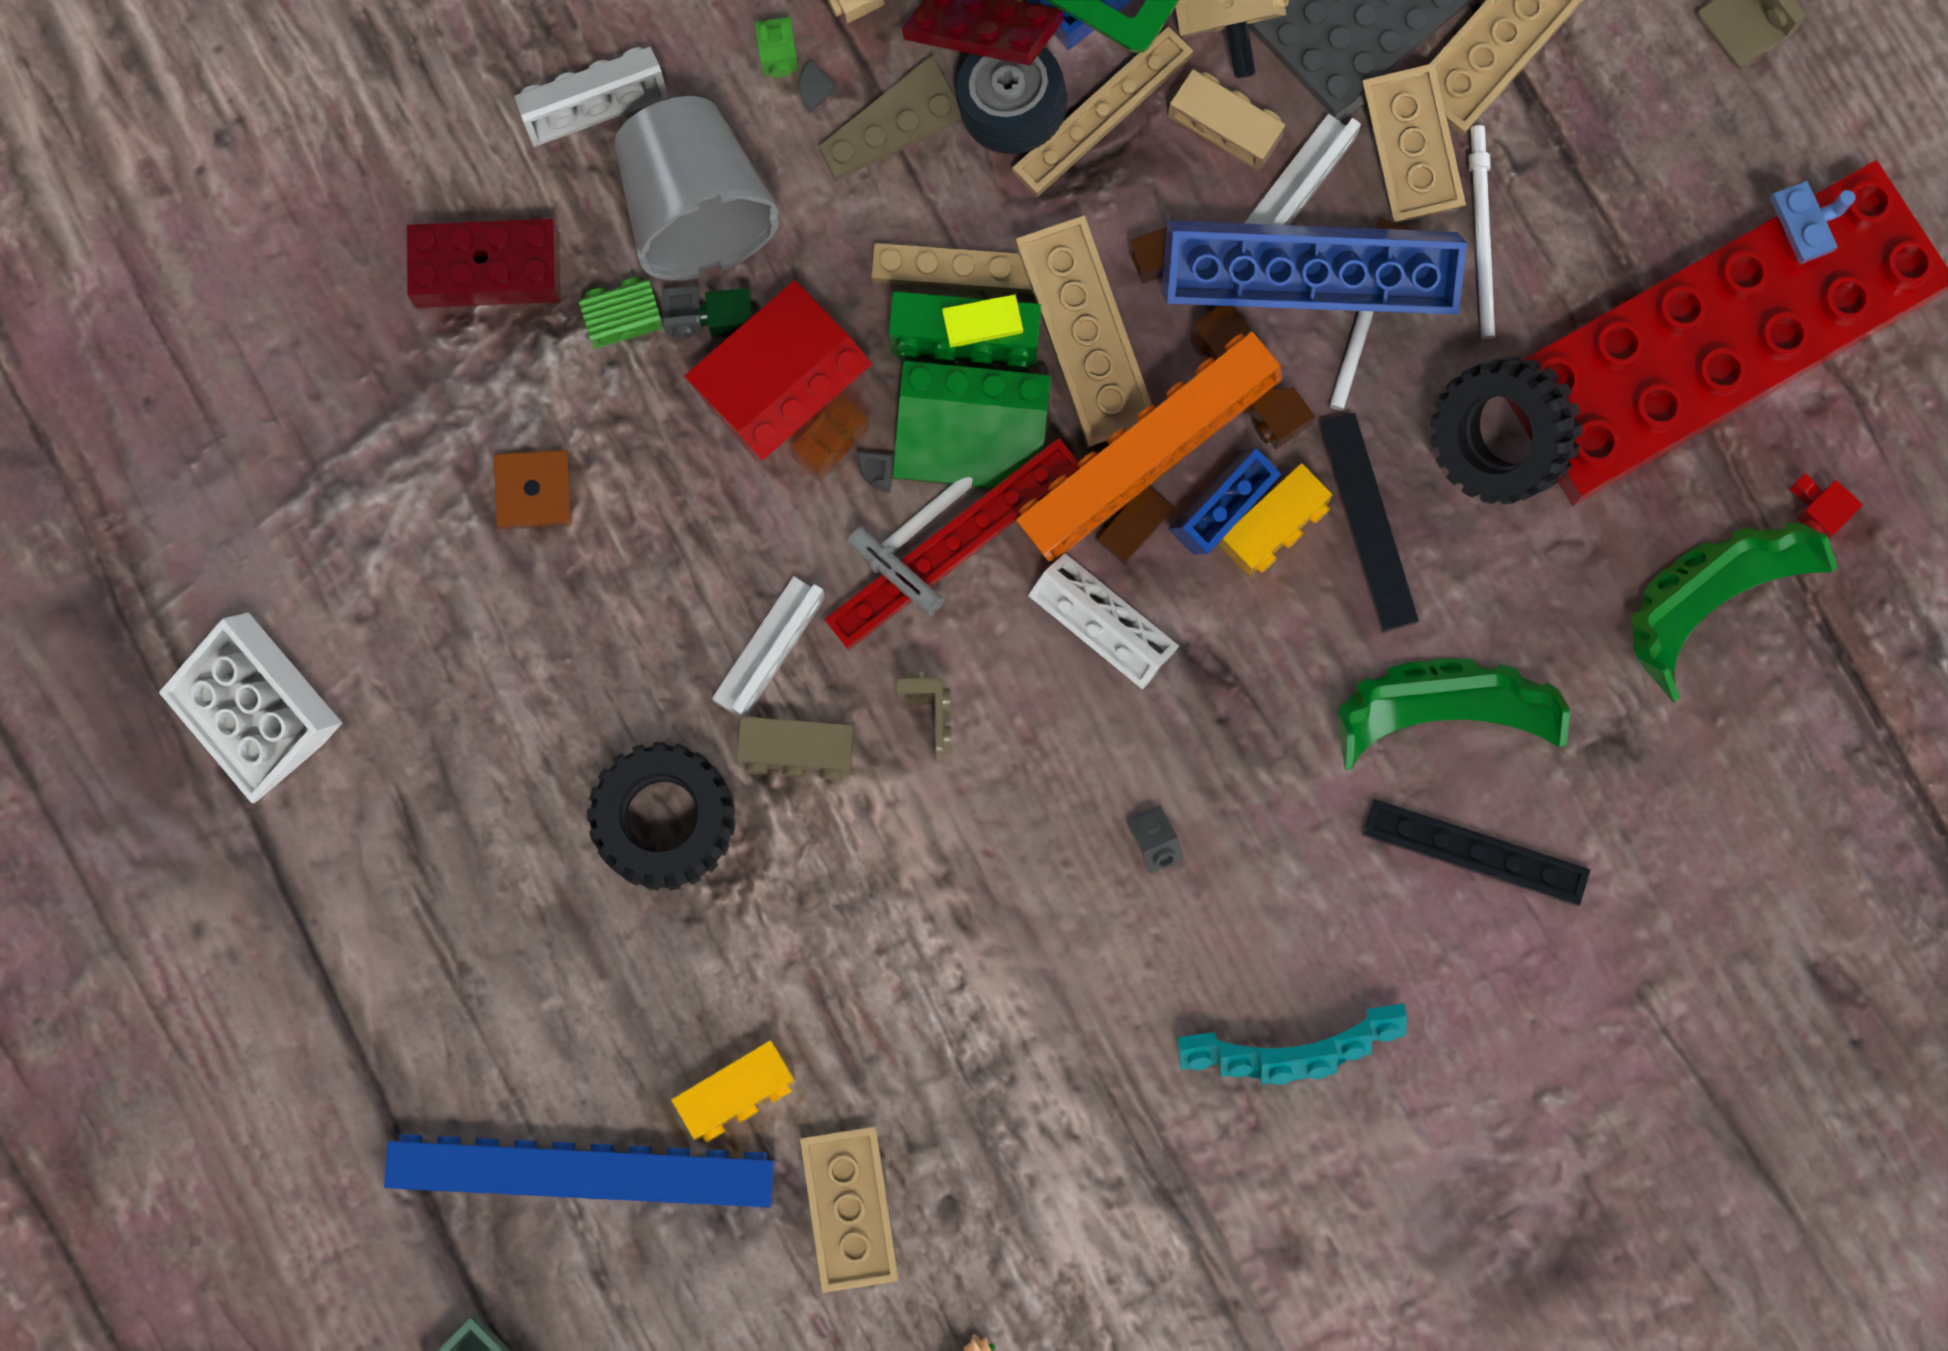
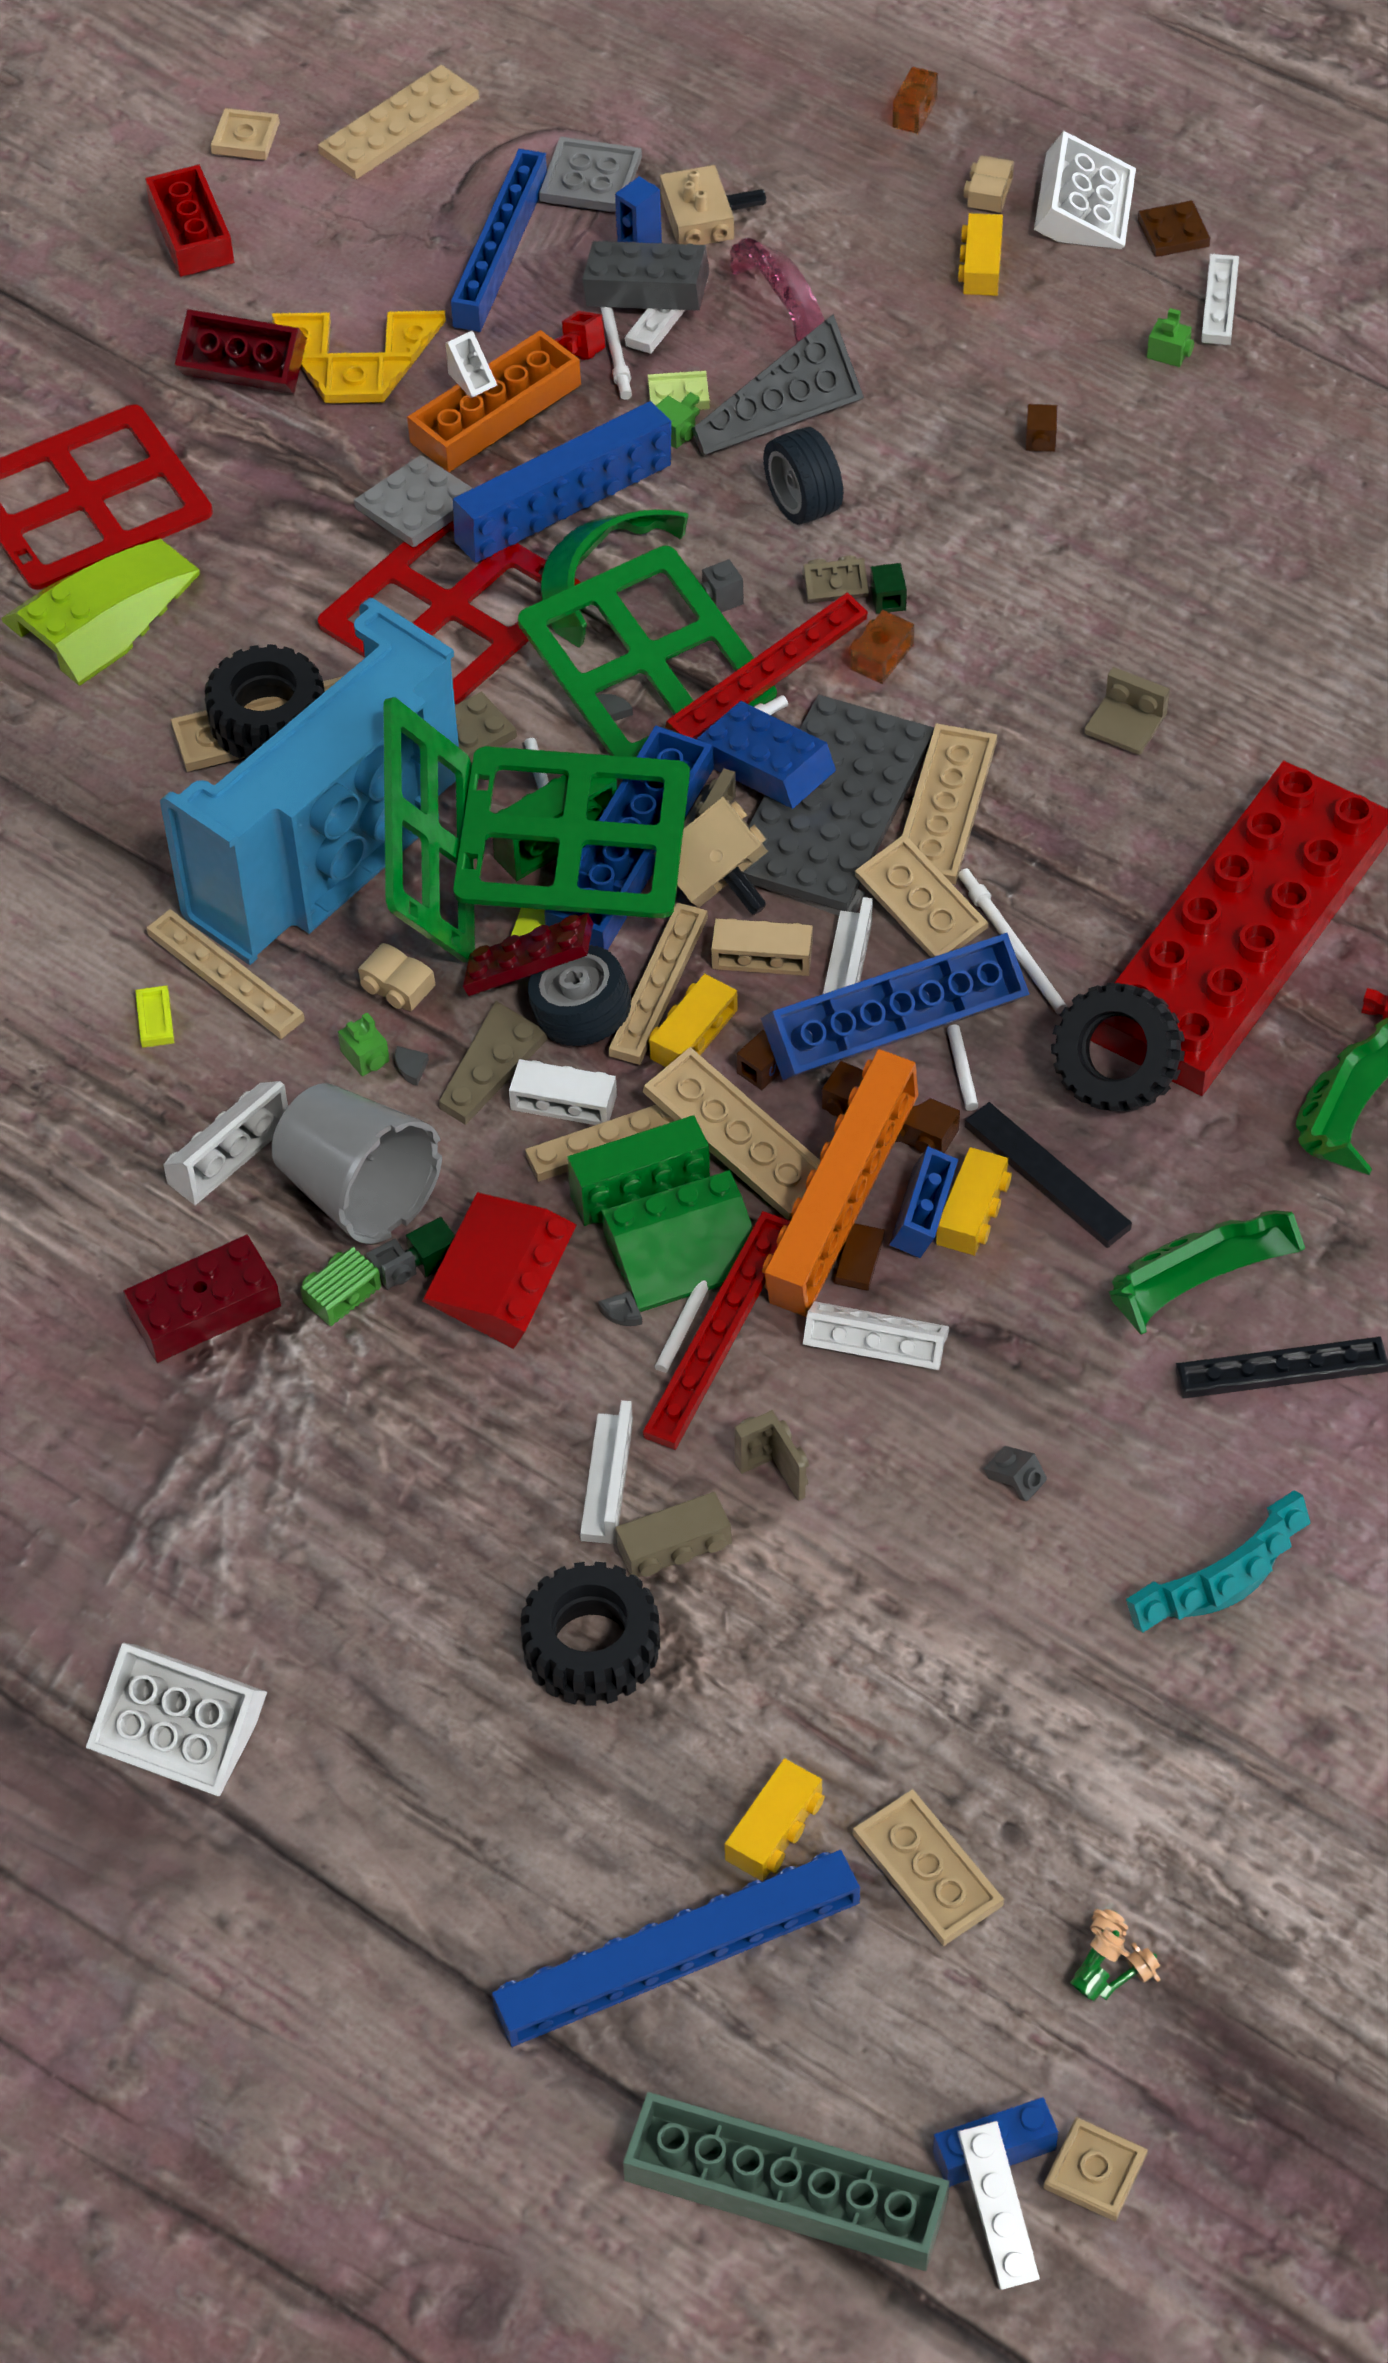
camera: 25 degrees left, 25 degrees down
dark orange tile [493,449,572,529] -> none
clear orange brick [791,394,870,482] -> none
light grey pin [847,526,945,617] -> none
neon yellow tile [942,294,1023,348] -> none
medium blue plate [1770,181,1855,264] -> none
none -> white brick [509,1059,617,1125]
none -> yellow brick [648,973,738,1067]

